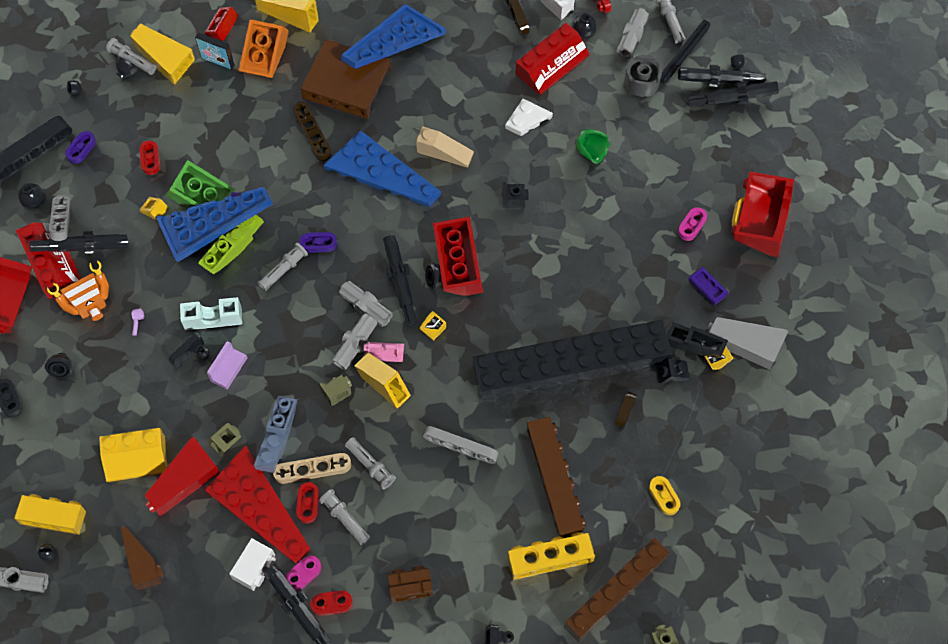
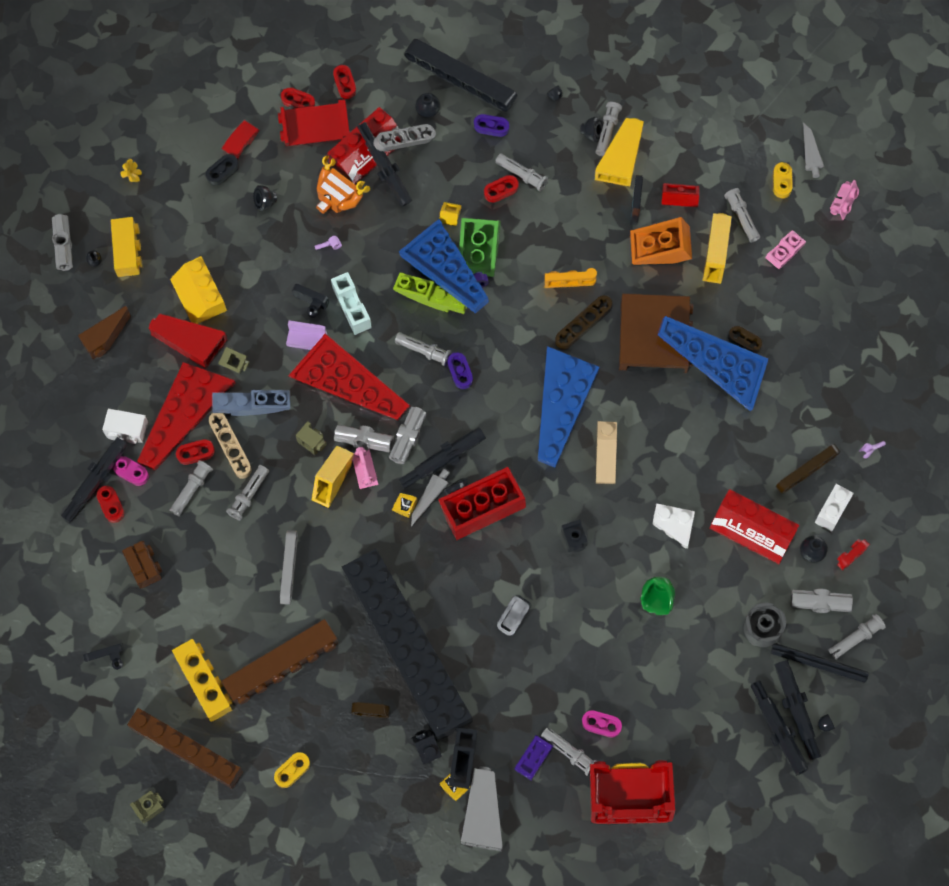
camera: 75 degrees right, 5 degrees up
none -> red wing [288,333,411,421]
none -> light grey bar [411,469,450,526]
none -> light grey pin [495,153,548,192]
none -> piece [497,595,532,636]
none -> light grey pin [541,727,597,776]
none -> light orange plate [544,268,597,288]
none -> dark brown beam [728,326,762,354]

